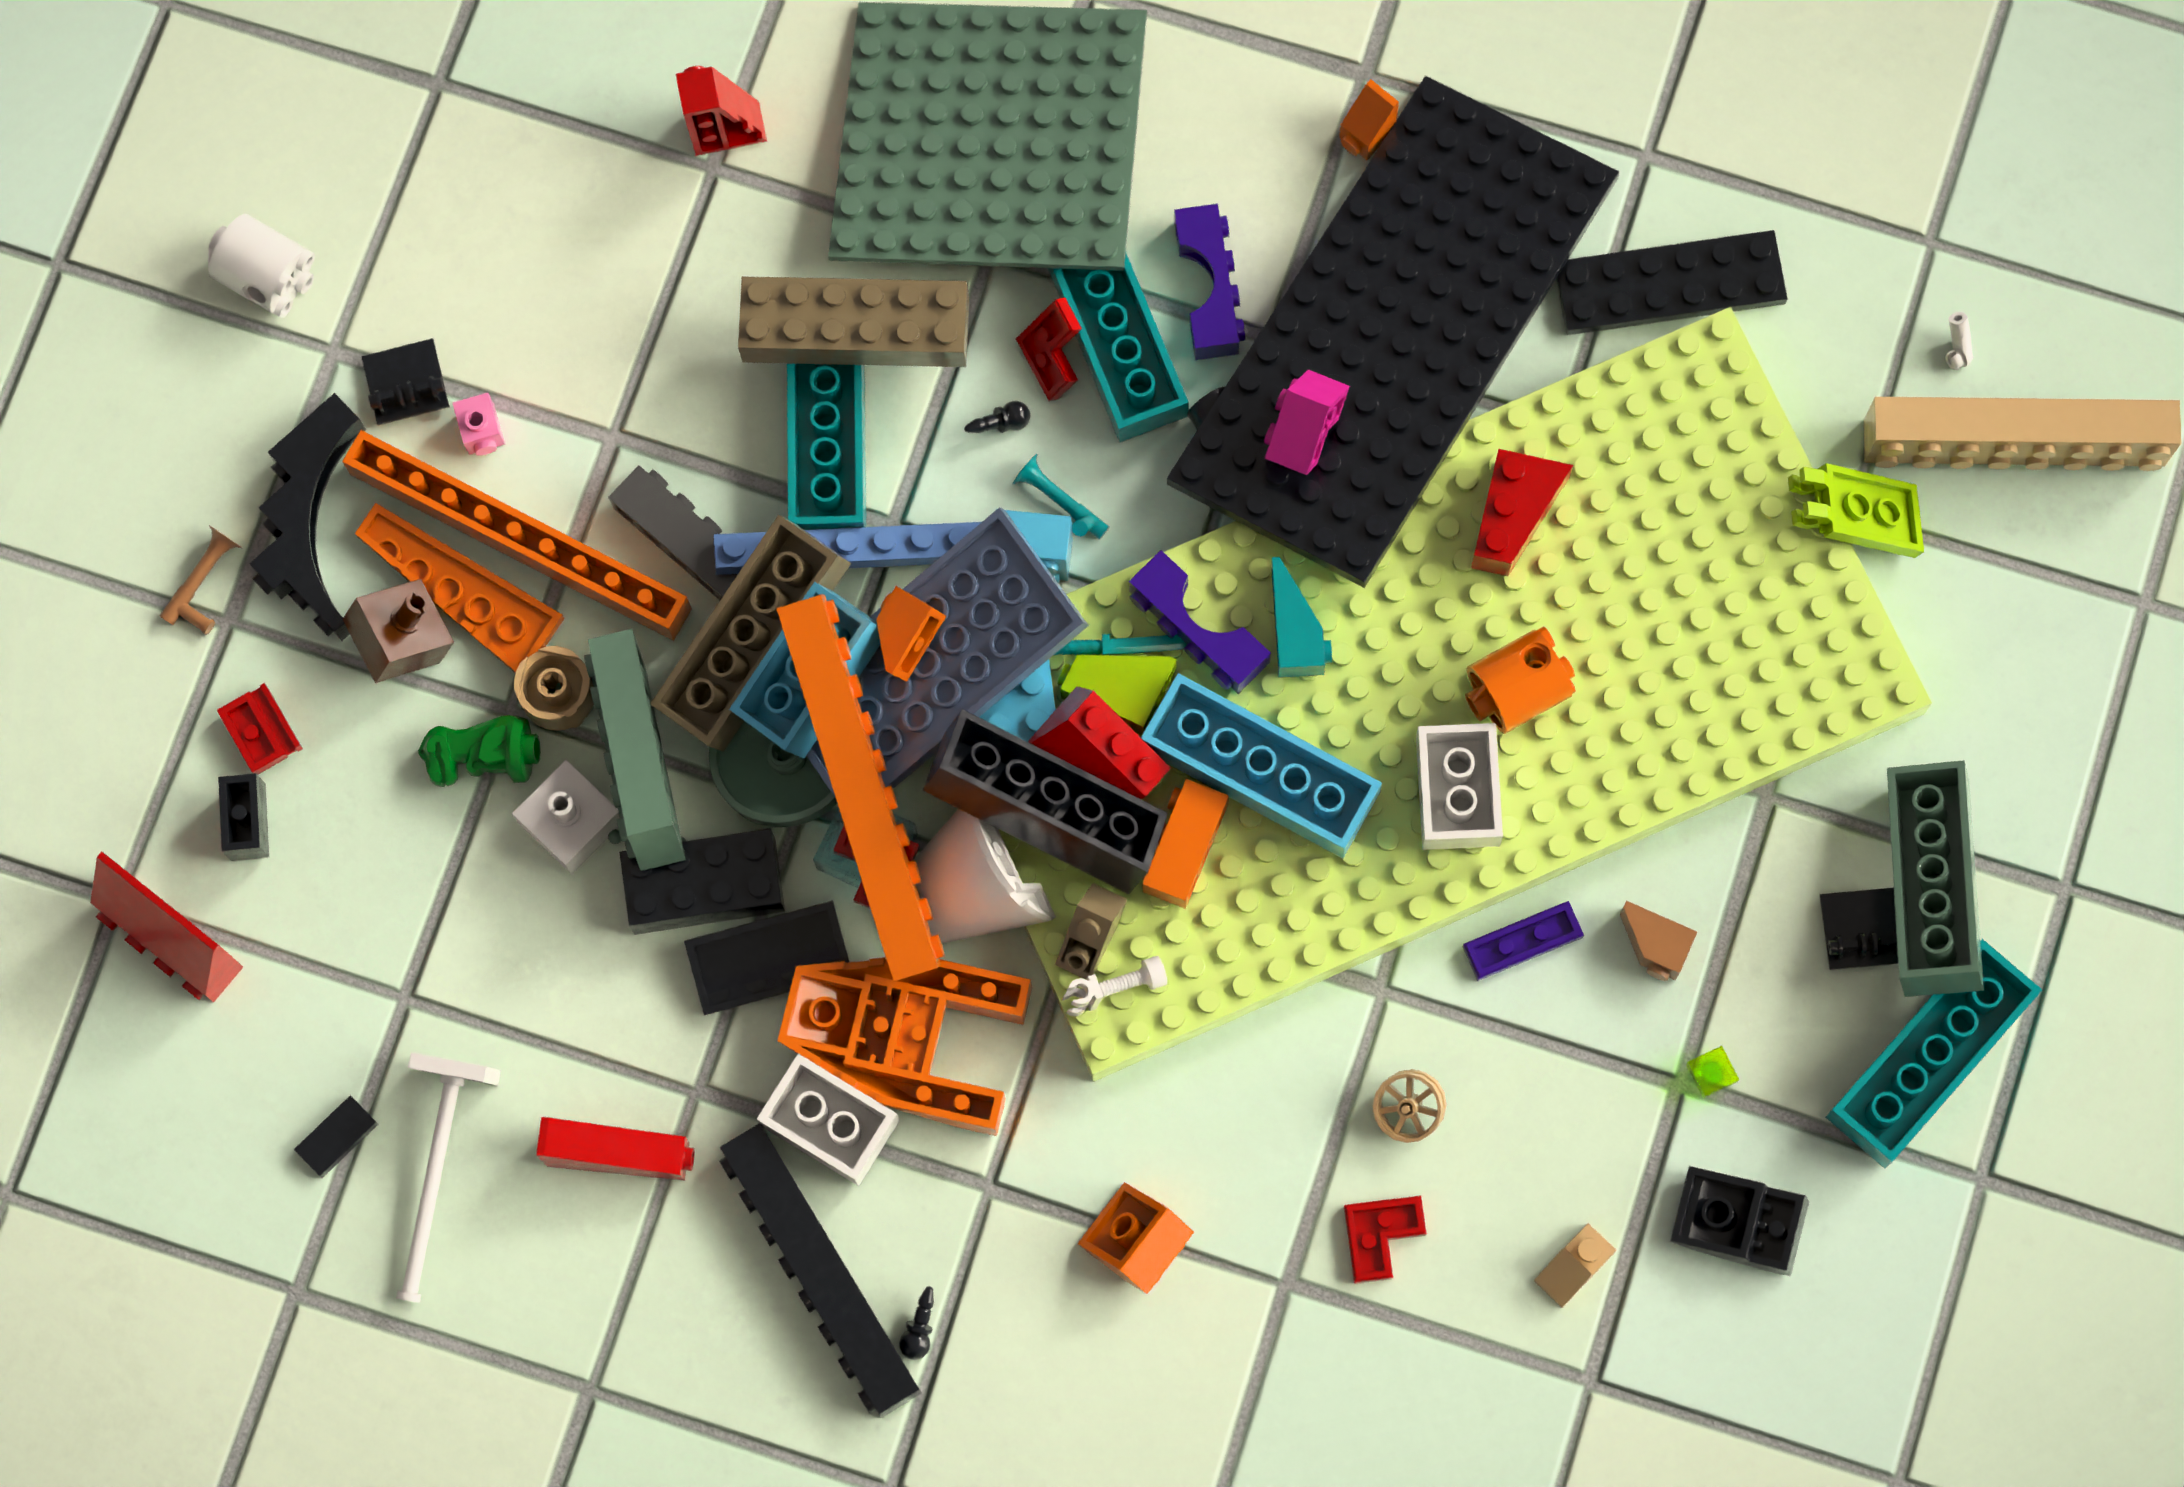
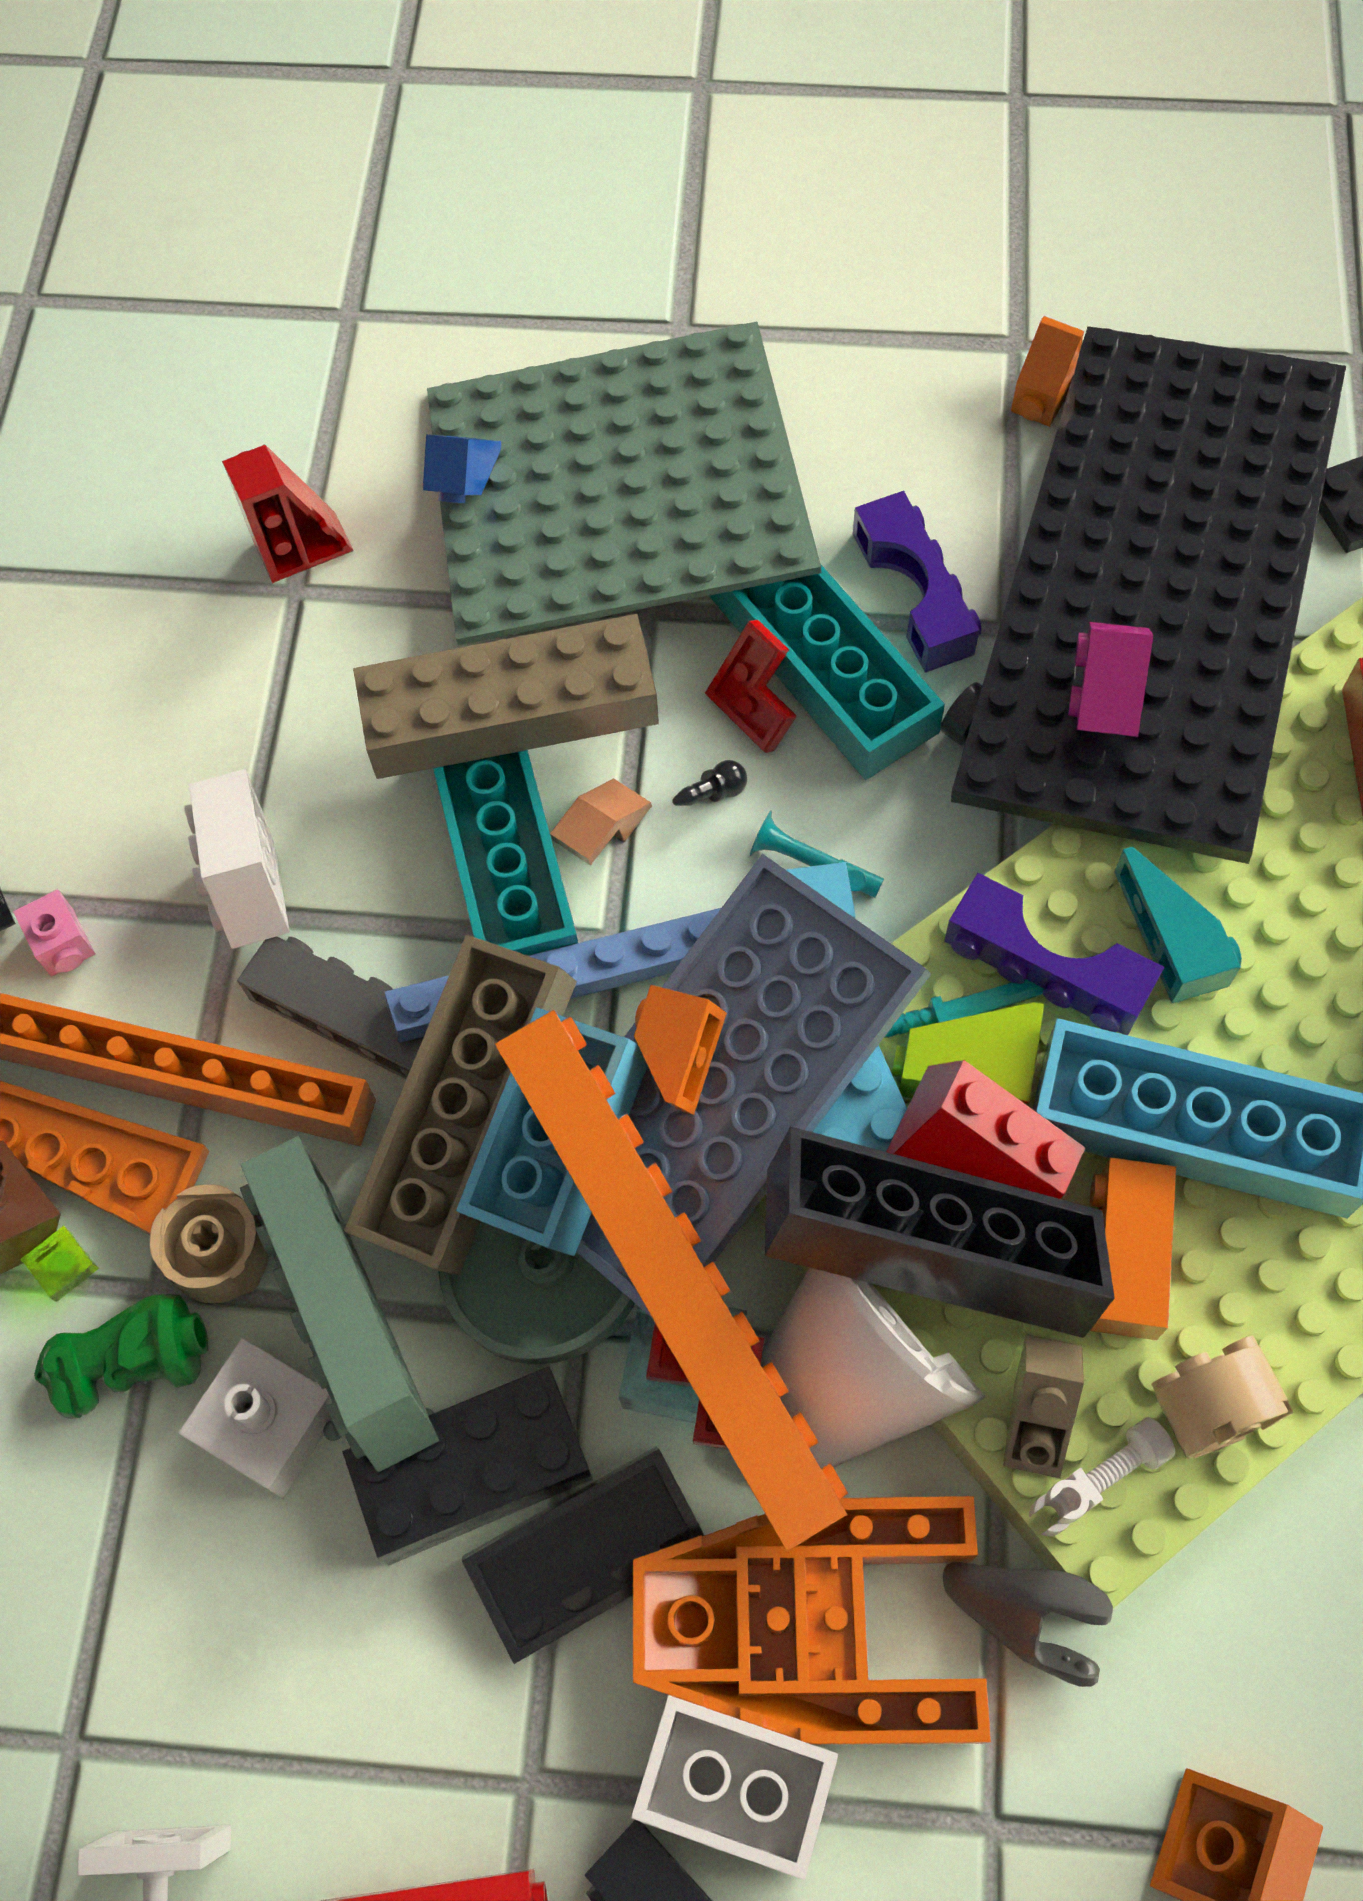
camera: 15 degrees left, 10 degrees down
none -> clear neon green plate [21,1225,99,1302]
none -> white brick [184,769,290,949]
none -> blue slope [423,434,501,503]
none -> nougat slope [550,778,652,866]
none -> dark grey animal [942,1562,1113,1687]
none -> tan brick [1151,1335,1293,1459]

